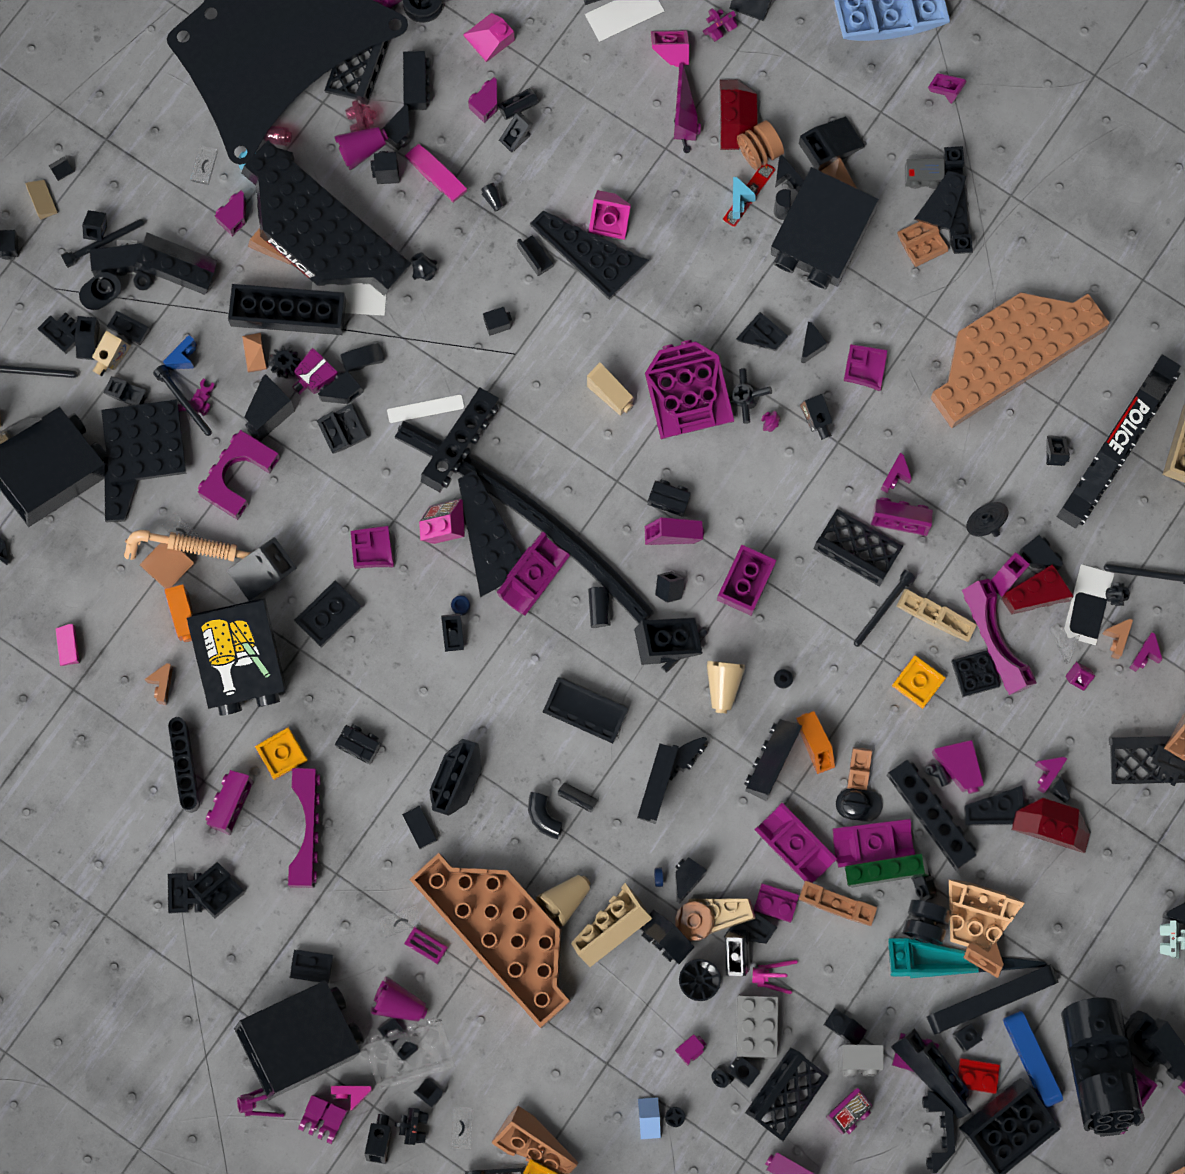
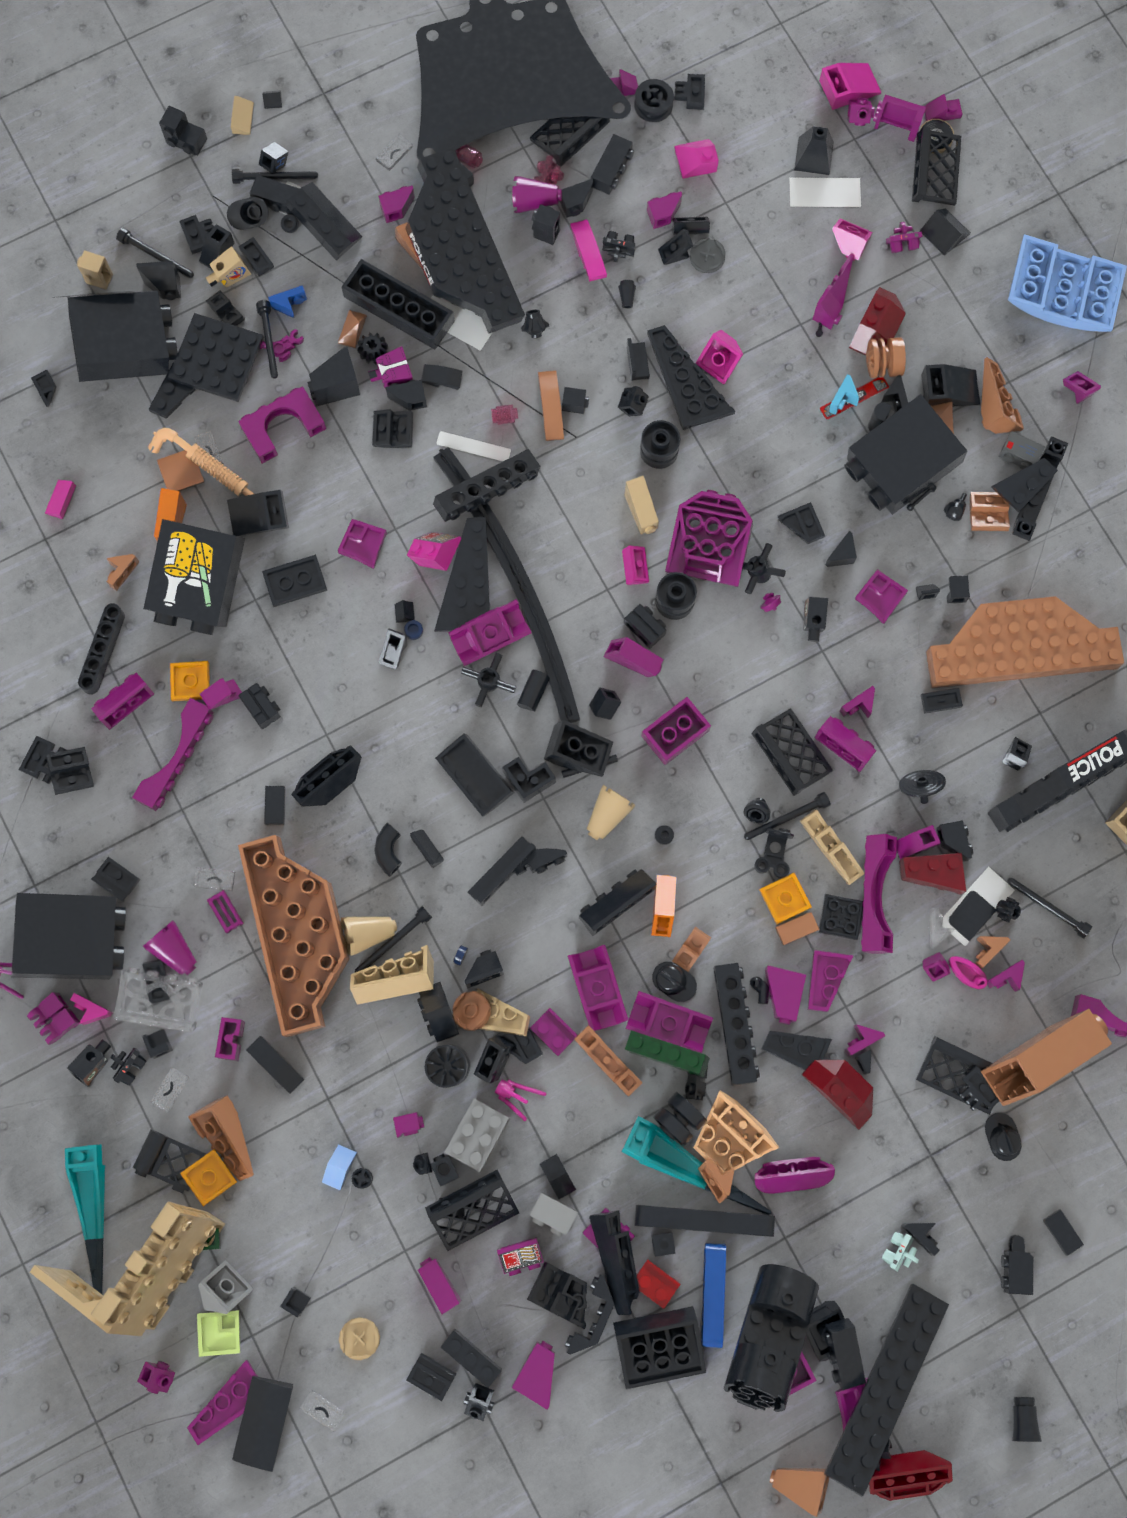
camera: 25 degrees right, 0 degrees up
none -> black slope [136,261,181,300]
none -> magenta slope [200,678,242,710]
none -> magenta brick [215,1017,245,1061]
none -> black slope [246,1036,305,1094]
none -> black piece [355,906,432,973]
none -> black slope [394,600,415,623]
none -> black bar [461,653,517,707]
none -> clear pink brick [491,404,518,425]
none -> black brick [502,757,556,803]
none -> black slope [527,1262,587,1329]
none -> nougat slope [538,370,564,441]
none -> black hips [602,231,636,262]
none -> black brick [618,386,649,417]
none -> dark pink slope [622,545,649,585]
none -> black wheel [640,420,681,469]
none -> black wheel [655,572,697,620]
none -> dark grey tile [690,238,726,273]
none -> black brick [743,798,770,824]
none -> black piece [754,828,794,878]
none -> magenta brick [755,1157,835,1194]
none -> nougat tile [775,912,819,946]
none -> magenta wing [807,950,854,1012]
none -> black hinge [907,484,936,511]
none -> black slope [916,584,940,600]
none -> black plate [920,688,963,714]
none -> black piece [944,493,967,521]
none -> black panel [947,575,970,603]
none -> dark pink arm [948,956,988,989]
none -> nougat wedge [981,357,1024,434]

